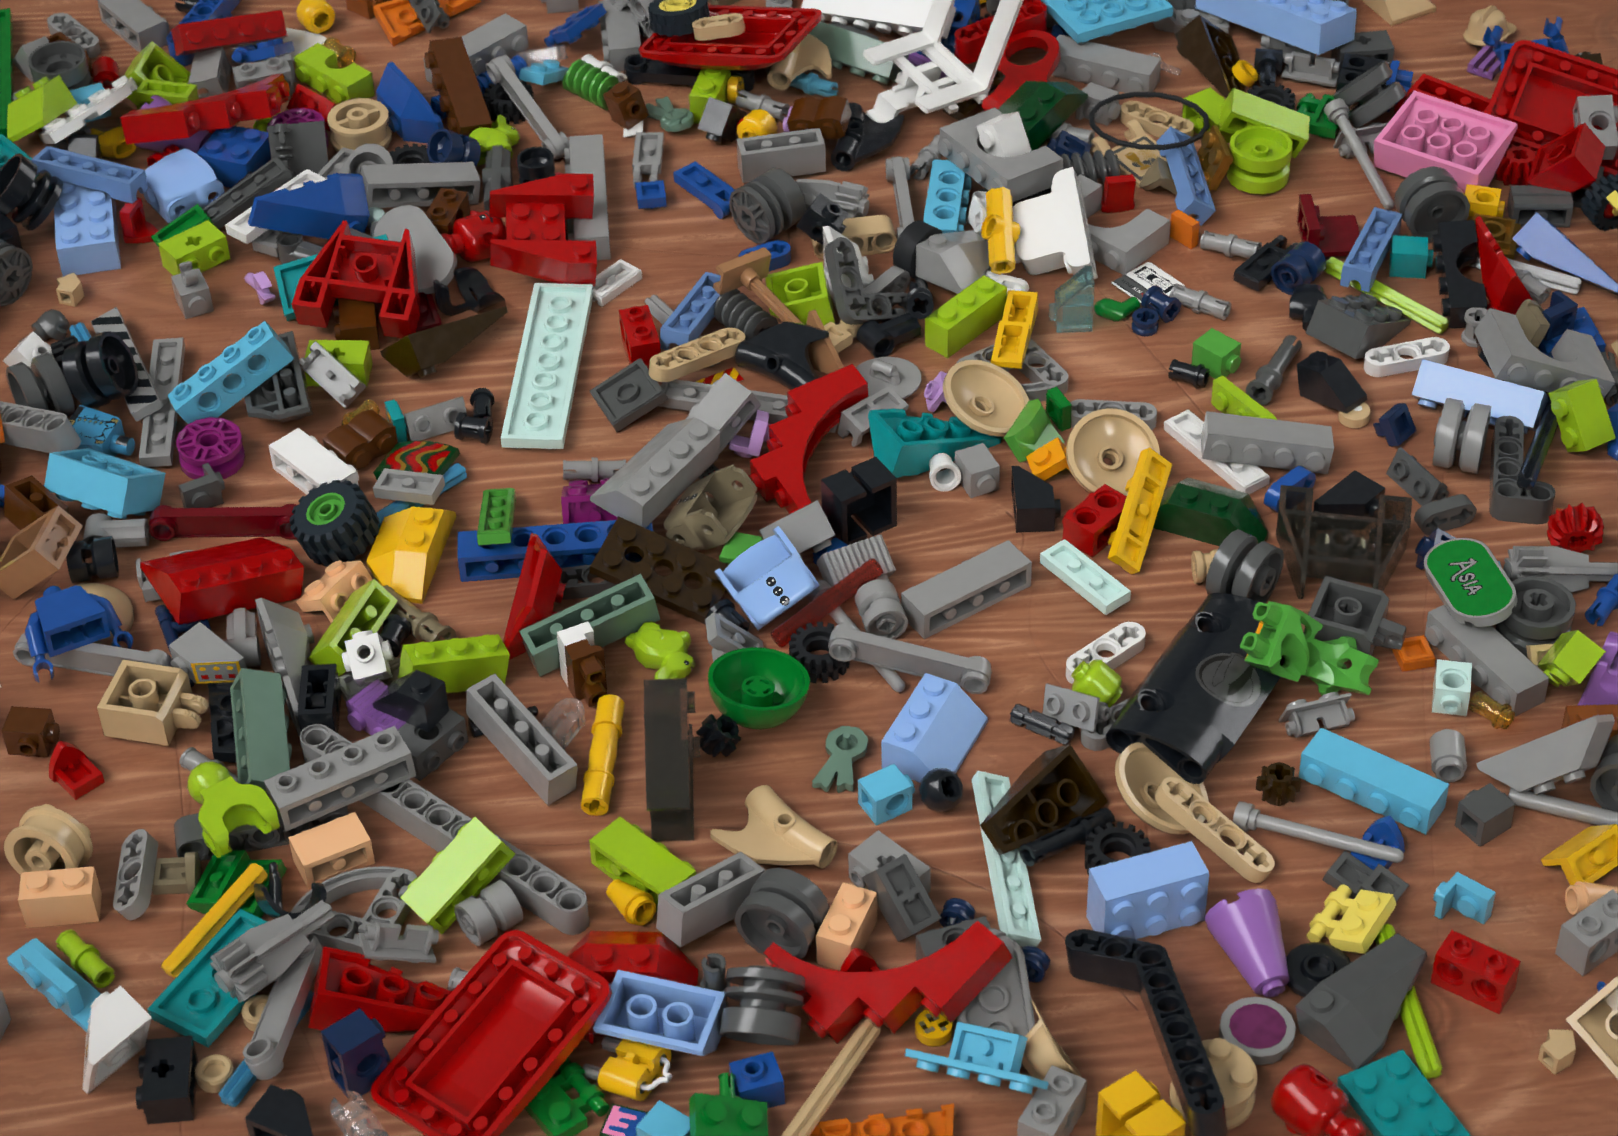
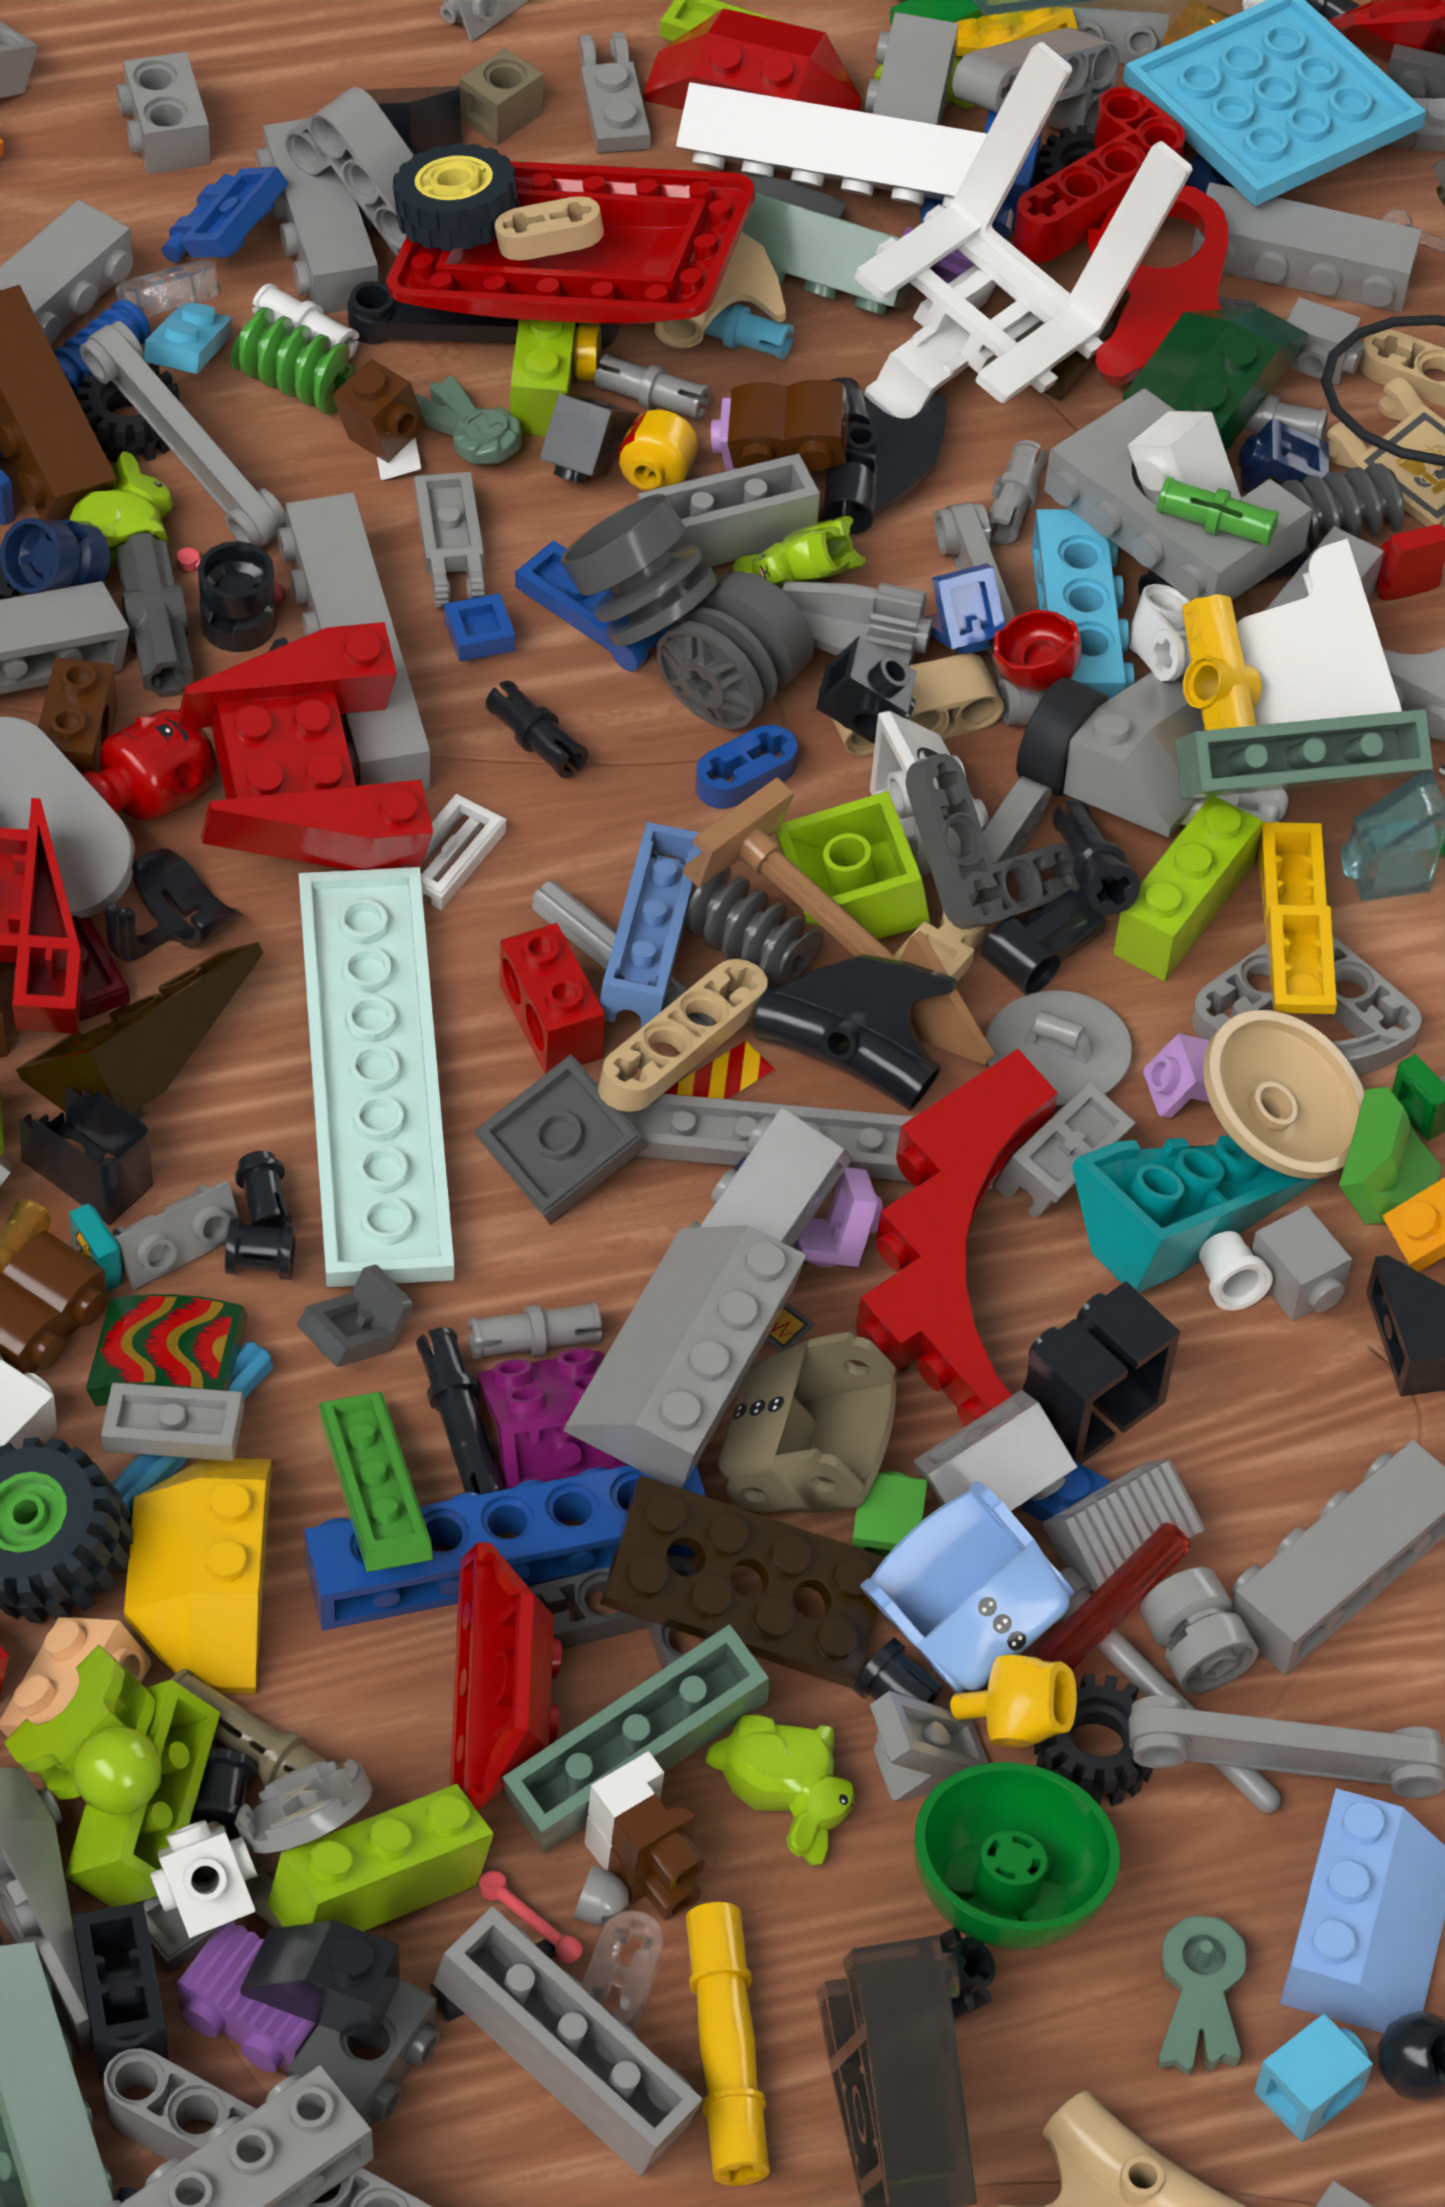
camera: 15 degrees left, 10 degrees up
none -> lime piece [4,1644,162,1815]
none -> black piece [19,1087,153,1225]
none -> light grey tile [234,1759,373,1854]
none -> dark grey bracket [297,1264,413,1367]
none -> black pin [416,1327,506,1494]
none -> coral hinge [479,1871,583,1963]
none -> black pin [486,680,588,779]
none -> dark grey wheel [560,493,718,647]
none -> light grey hinge [573,1865,629,1926]
none -> lime animal [732,516,866,588]
none -> bracket [923,563,1005,653]
none -> yellow piece [950,1655,1077,1748]
none -> red hair [992,609,1082,692]
none -> bright green pin [1156,476,1279,548]
none -> sand green brick [1175,709,1433,799]

